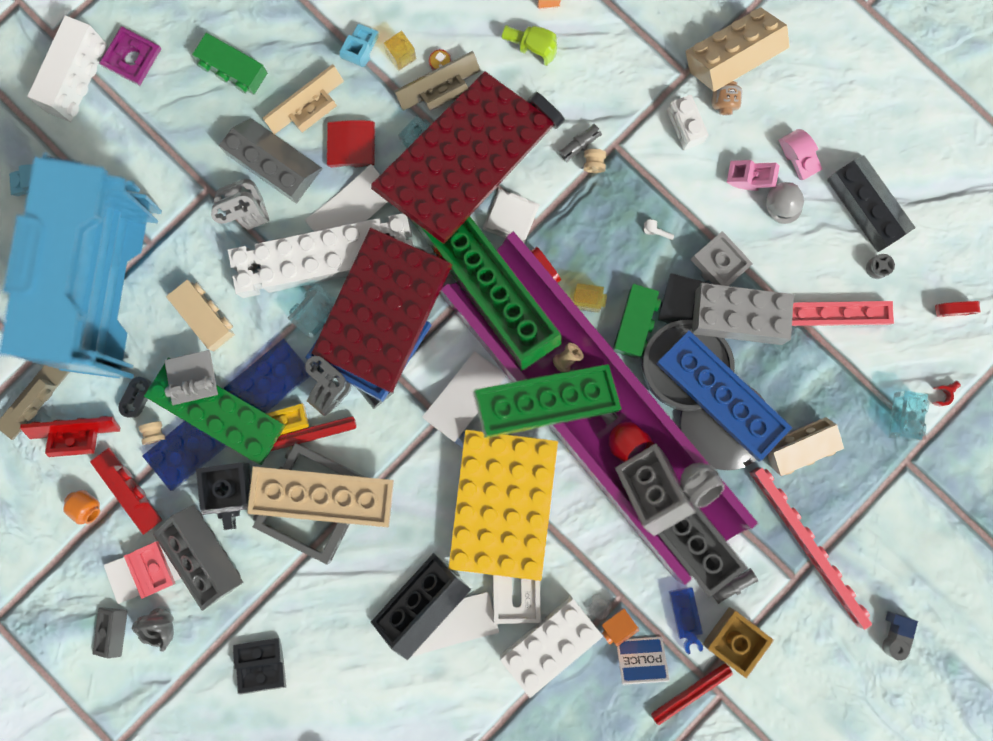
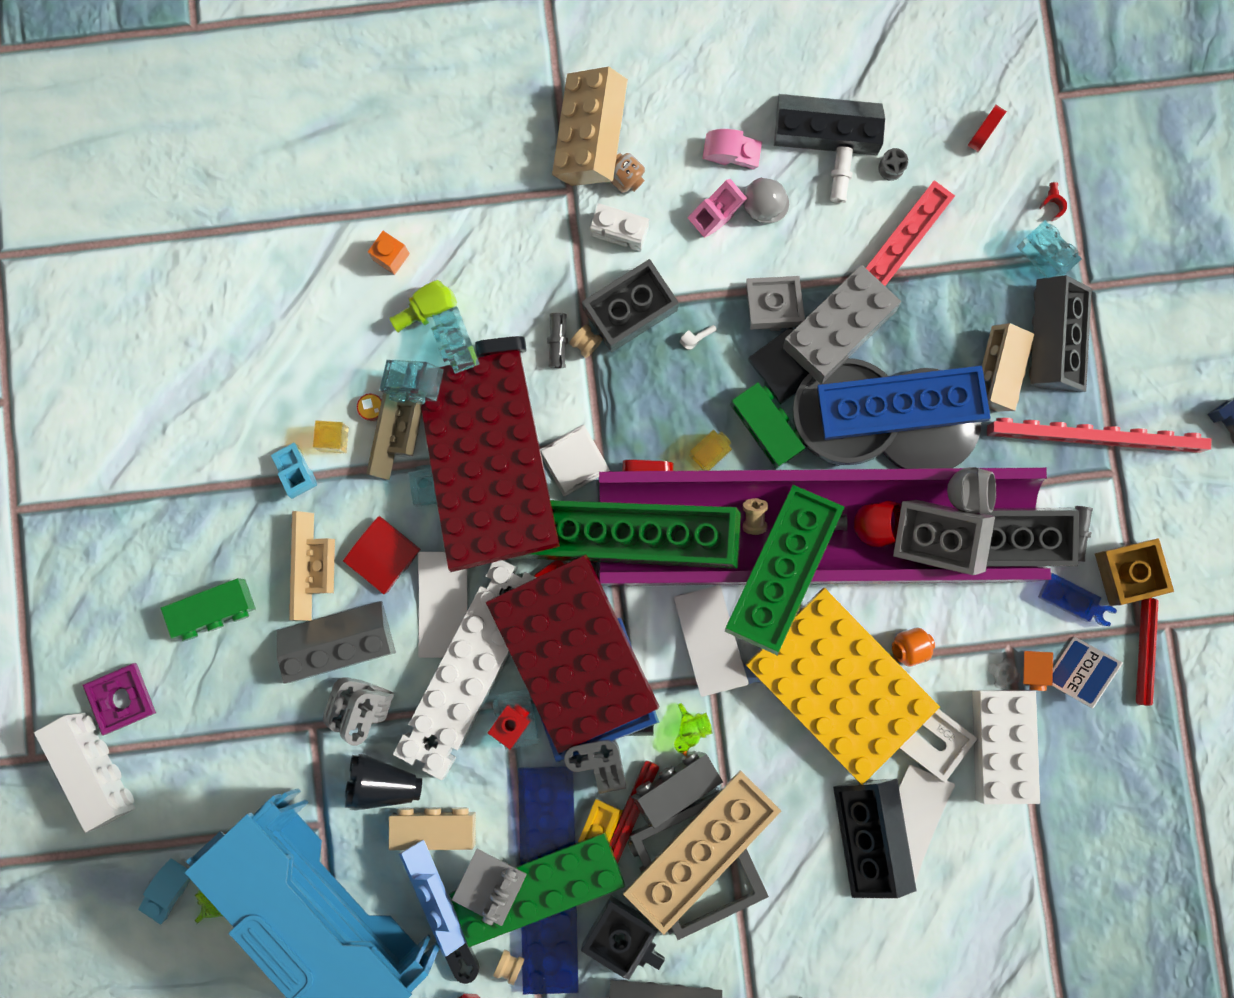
camera: 50 degrees left, 0 degrees up
none -> black cone [345,754,422,811]
none -> clear light blue brick [379,360,444,404]
none -> light blue bracket [399,840,466,957]
none -> clear light blue brick [431,306,480,374]
none -> red brick [488,703,532,749]
none -> dark grey brick [582,259,679,353]
none -> dark grey brick [631,751,723,829]
none -> clear neon green animal [674,703,713,756]
none -> white pin [830,147,853,203]
none -> orange head [892,628,935,667]
none -> dark grey slope [1029,275,1092,392]

